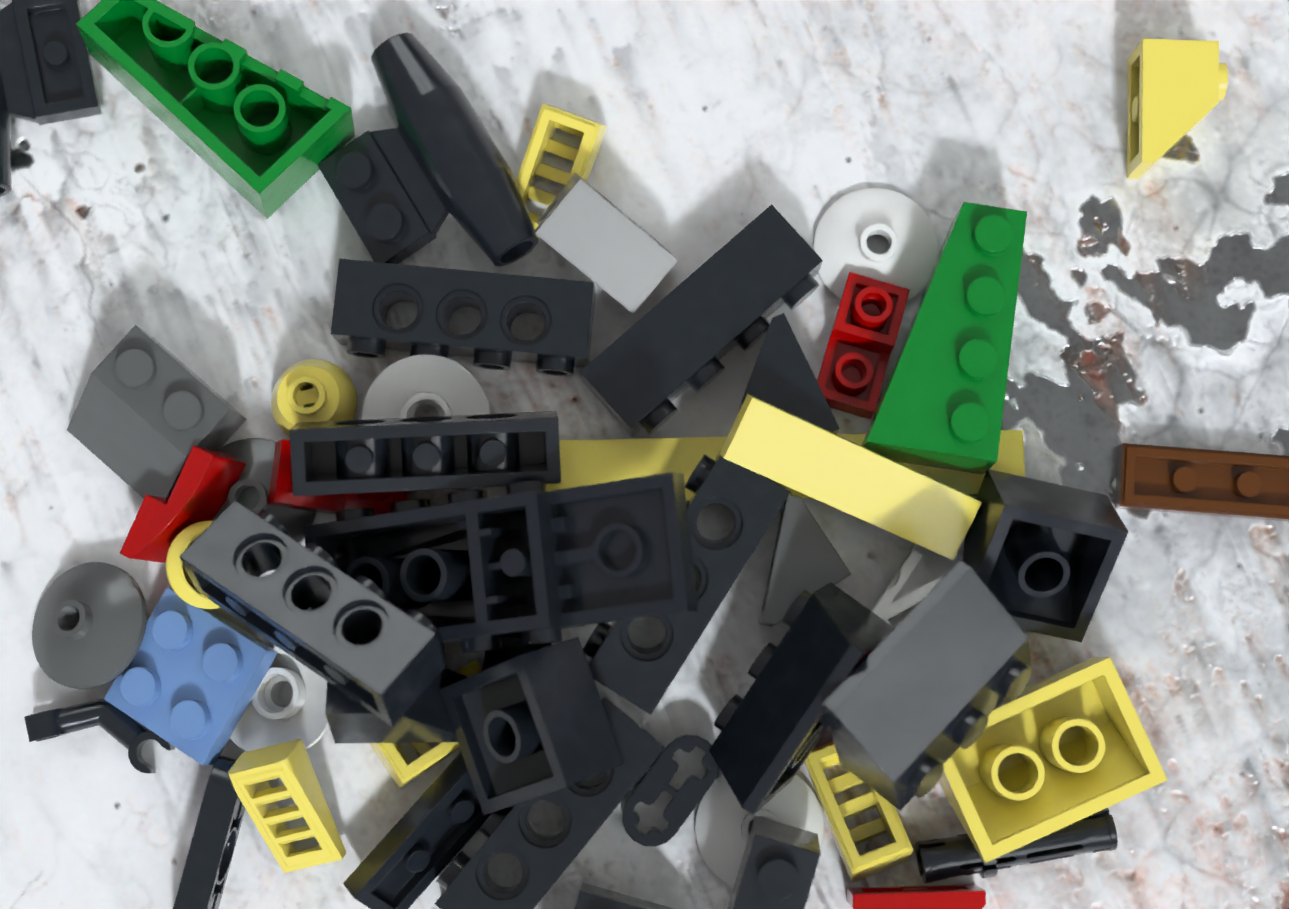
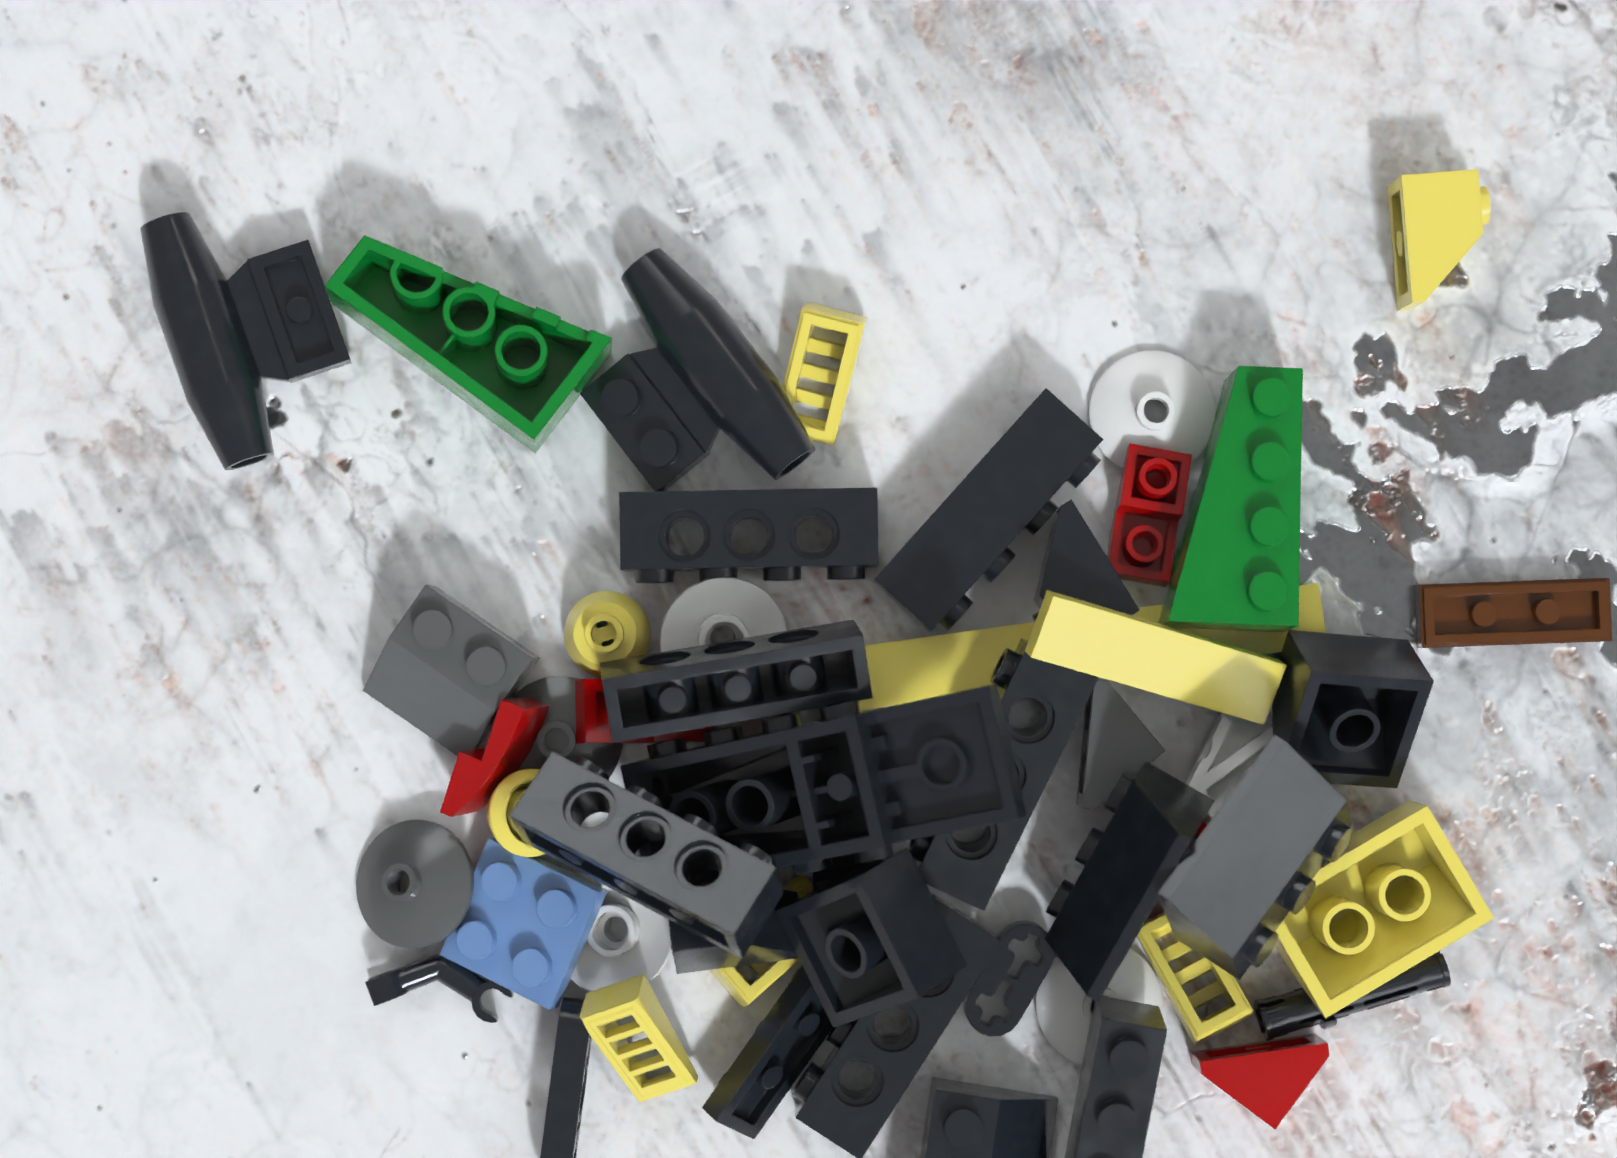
camera: 15 degrees left, 5 degrees up
light grey hinge [534,173,678,314] -> none

